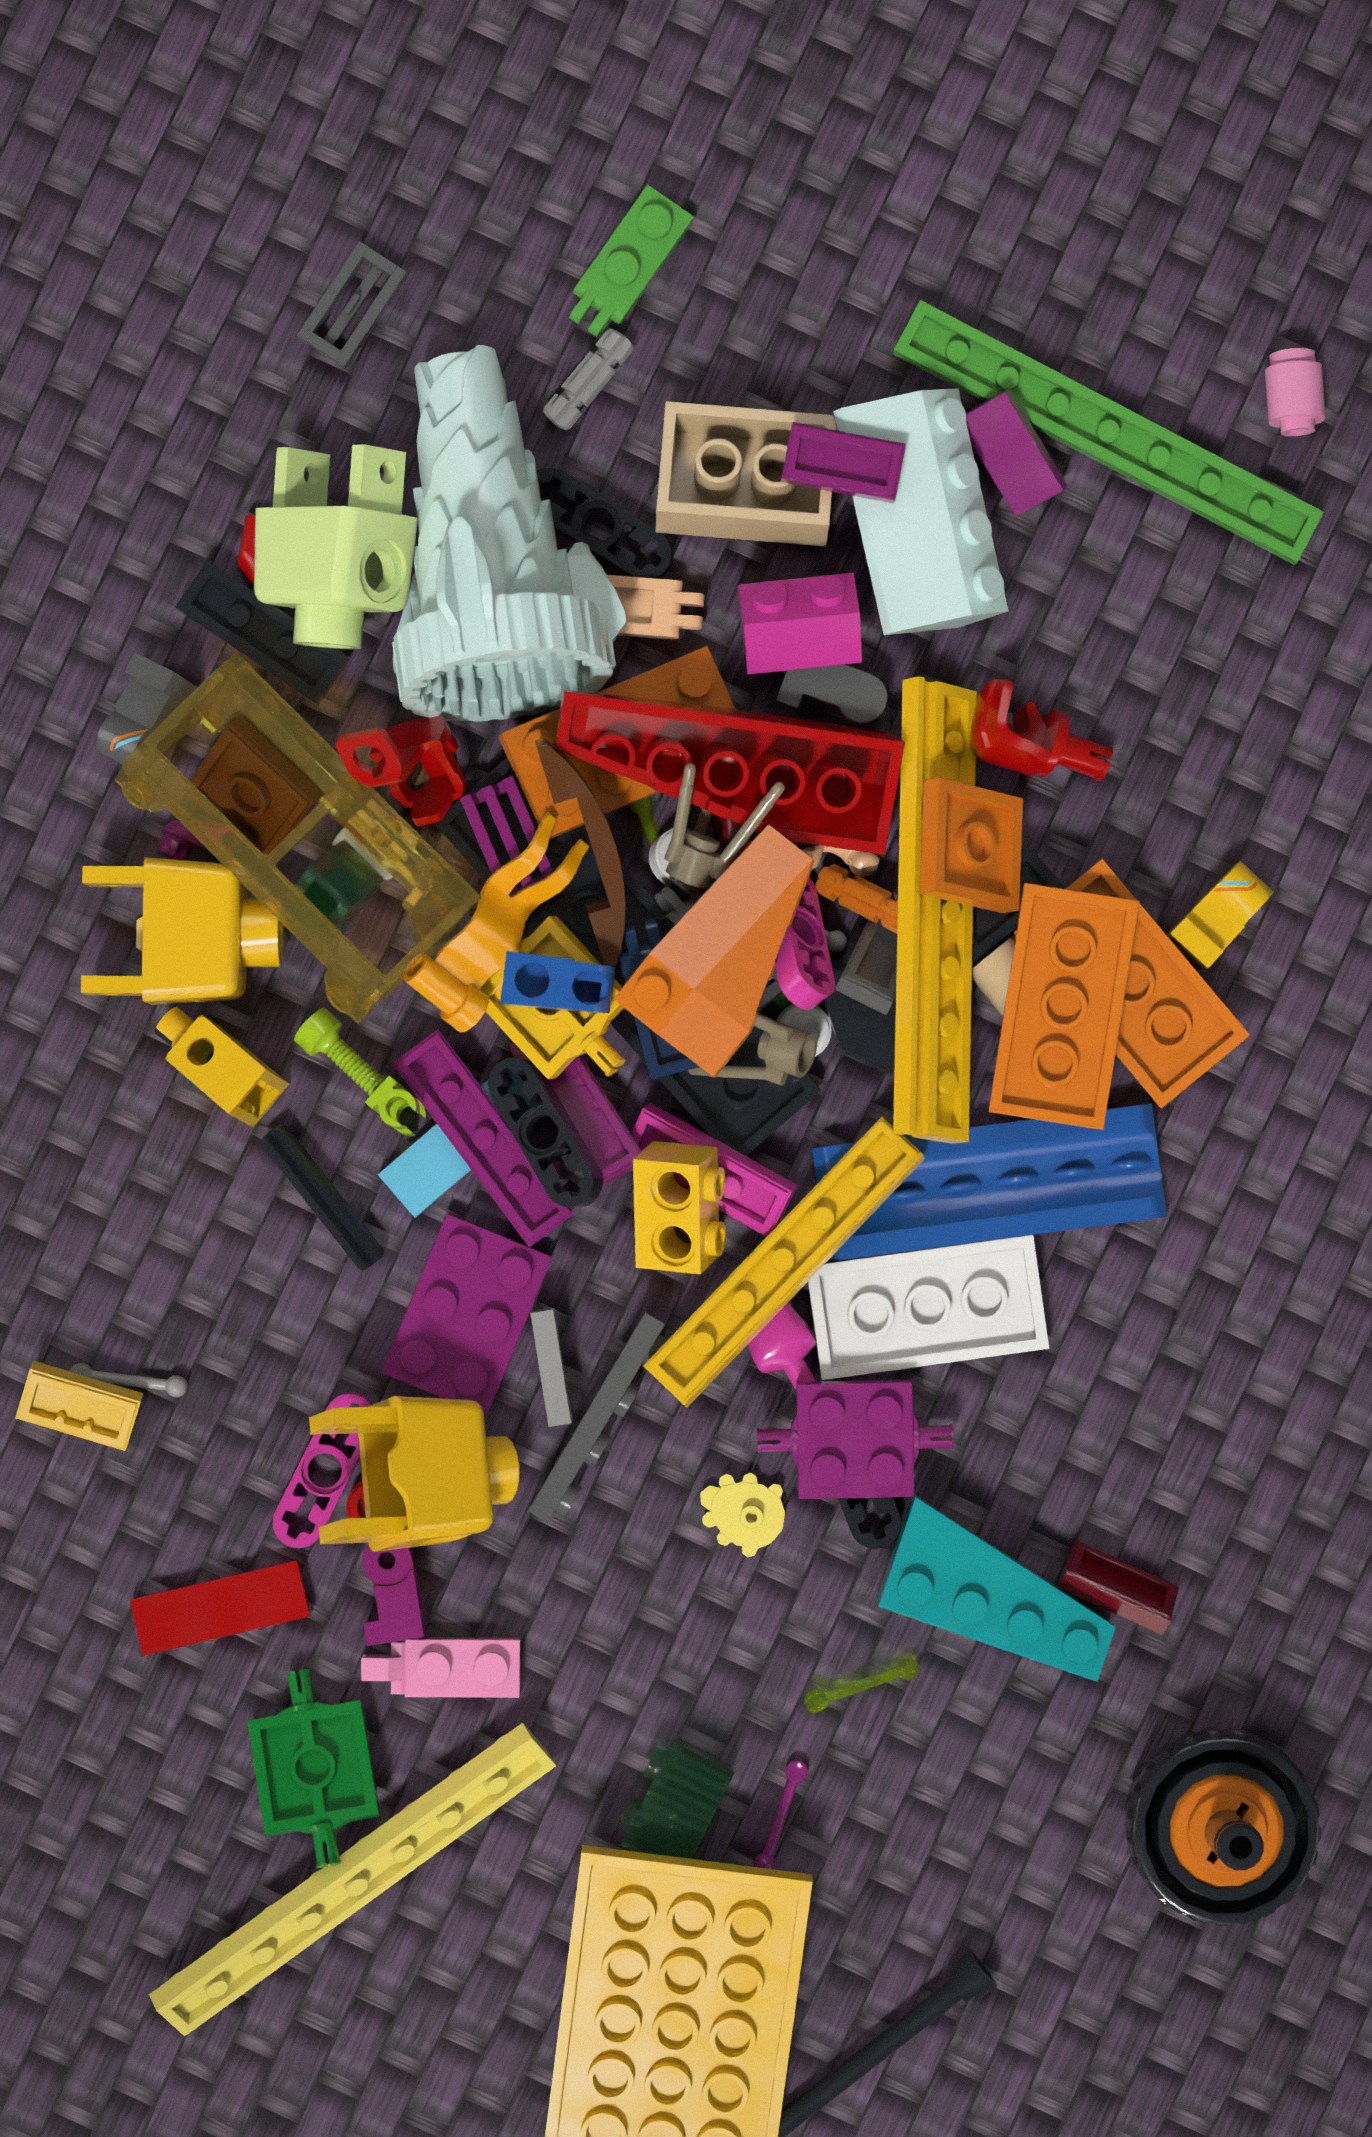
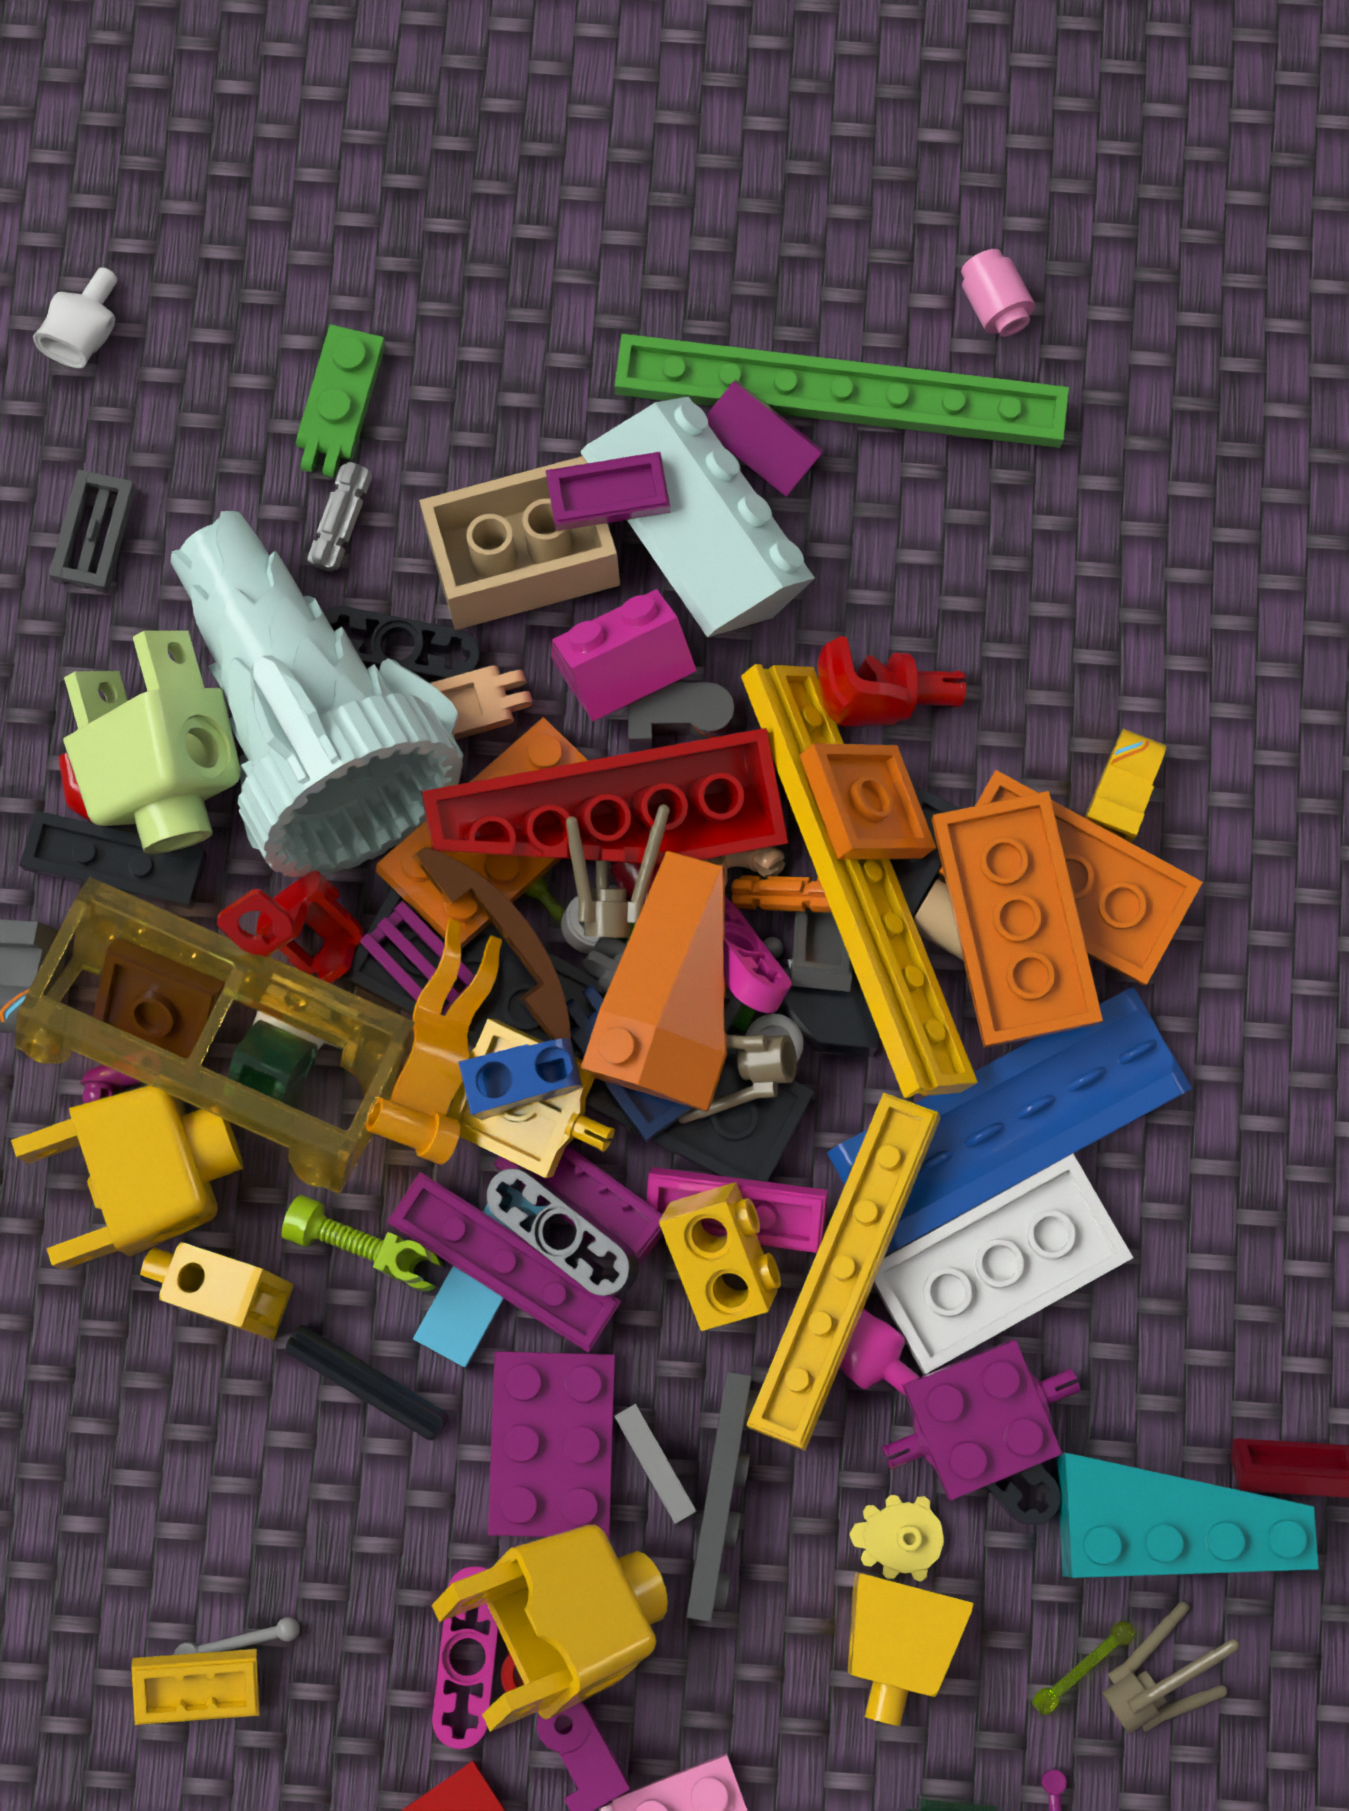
camera: 20 degrees left, 10 degrees down
none -> white piece [33,268,117,368]
none -> yellow torso [848,1572,974,1727]
none -> dark tan plant [1101,1601,1240,1735]

